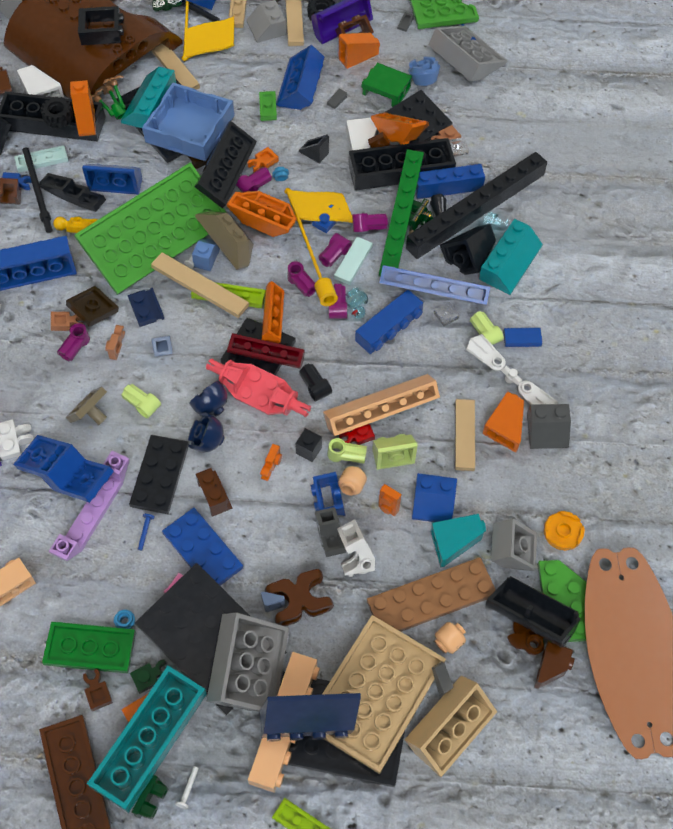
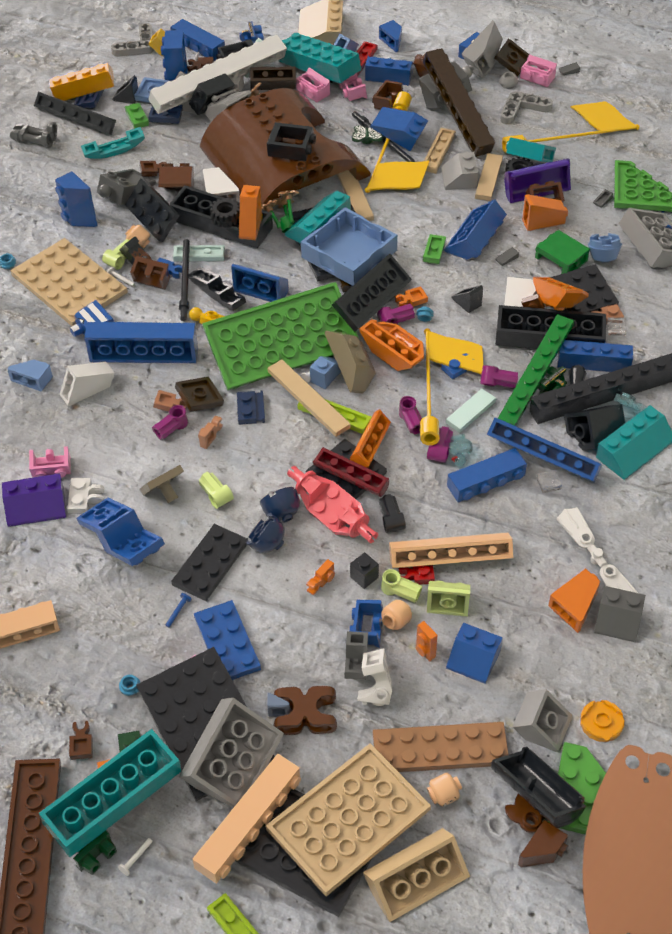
camera: 20 degrees right, 10 degrees down
green plate [42,621,136,673] -> none
lavender slope [49,451,129,561] -> none
sand blue slope [151,336,173,357] -> none
reddish brown window [196,468,233,517] -> none
dark blue slope [260,693,361,741] -> none
magenta piece [319,233,352,267] -> none
teal slope [430,514,486,568] -> none
dark grey piece [432,662,453,694] -> none
tan tile [455,399,475,471] -> none
yellowish green piece [470,311,504,345] -> none
blue tile [503,328,542,347] -> none

